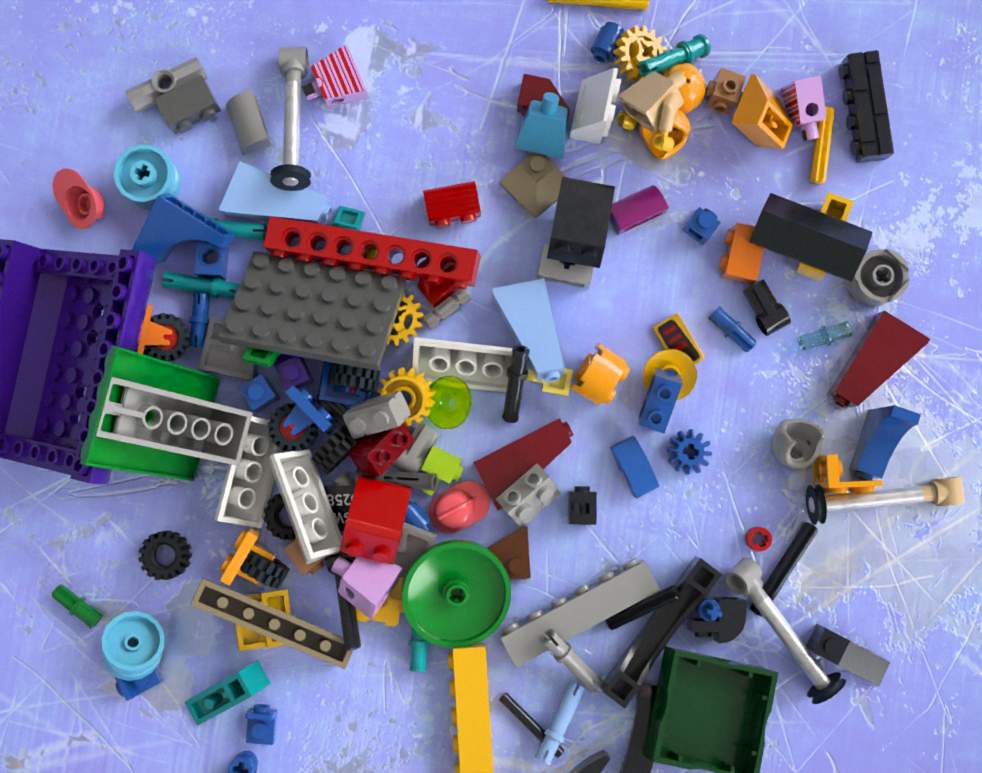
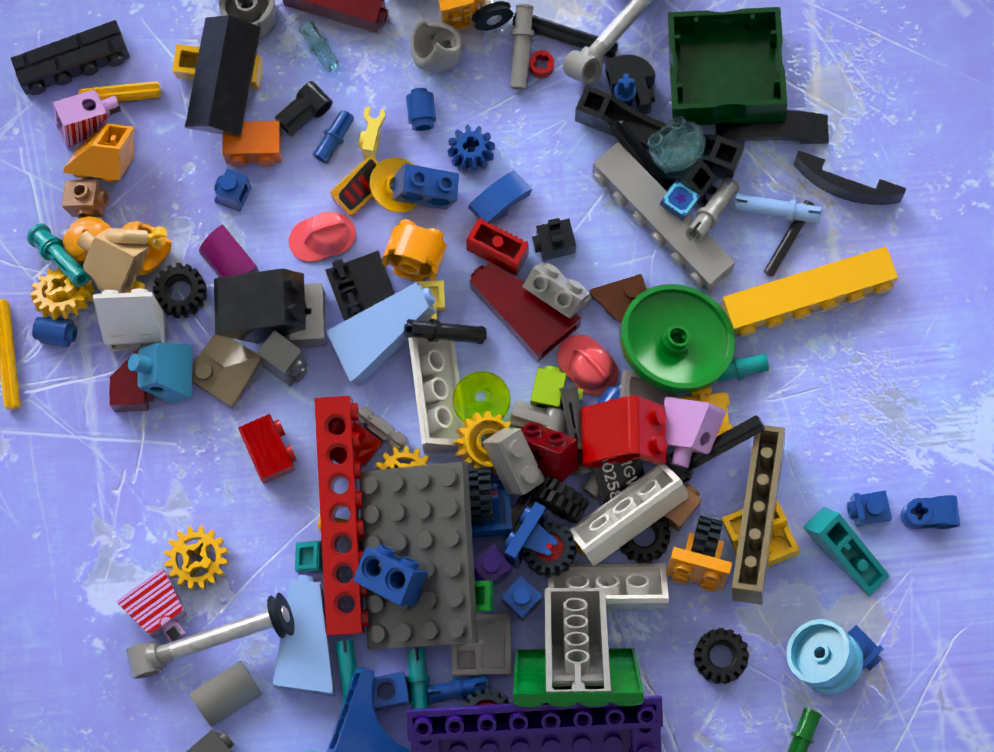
camera: 100 degrees left, 10 degrees down
none -> black tyre [153,263,207,318]
none -> yellow gear [164,526,229,591]
none -> dark grey brick [257,330,308,387]
none -> coral piece [289,212,356,262]
none -> black hinge [325,251,395,321]
none -> blue brick [353,545,428,606]
none -> light yellow plate [359,106,386,159]
none -> blue brick [406,88,436,131]
none -> red brick [466,218,529,276]
none -> light grey pin [509,4,534,90]
none -> clear light blue tile [647,116,706,172]
none -> blue tile [659,180,700,221]
none -> black brick [665,156,717,207]

